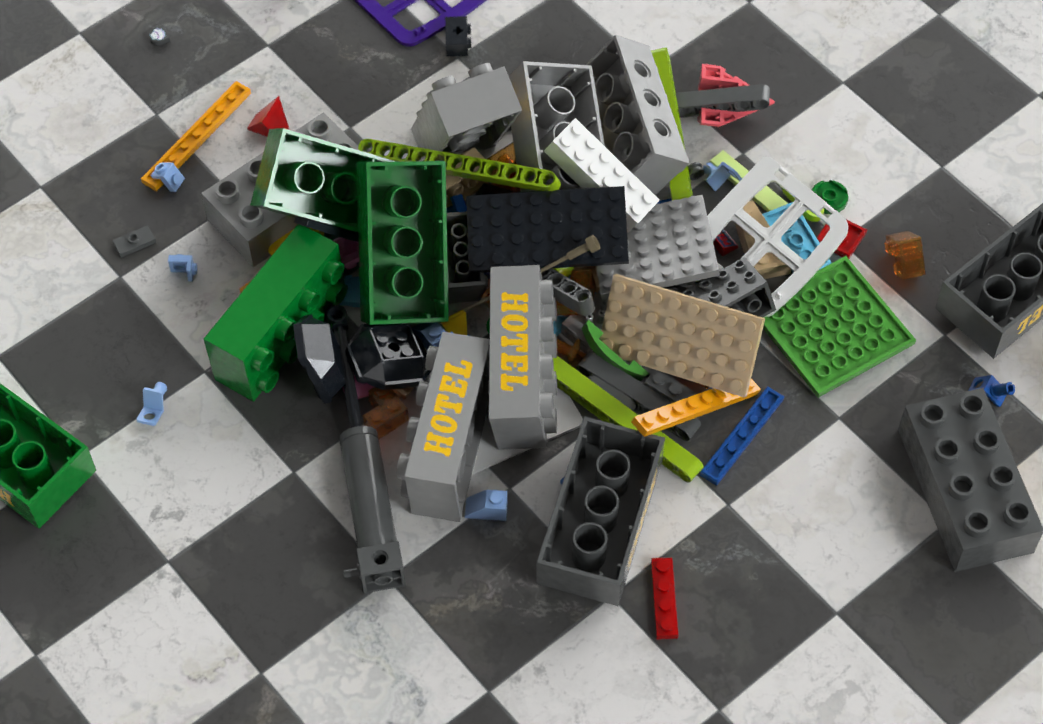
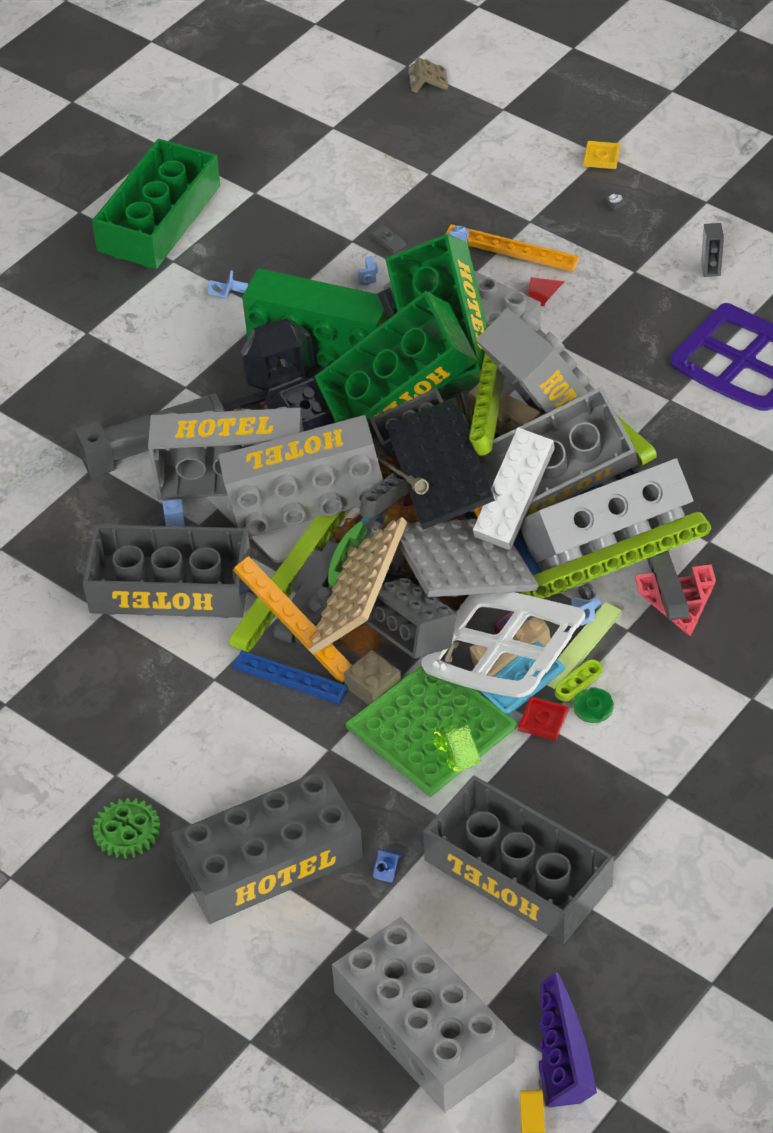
camera: 80 degrees right, 10 degrees down
black brick [445,16,471,57] -> none
red plate [651,558,678,639] -> none
clear orange brick [884,231,926,279] -> none
none -> bright green gear [93,798,161,859]
none -> dark tan brick [344,650,401,705]
none -> clear neon green brick [433,722,481,772]
none -> yellow plate [583,141,620,169]

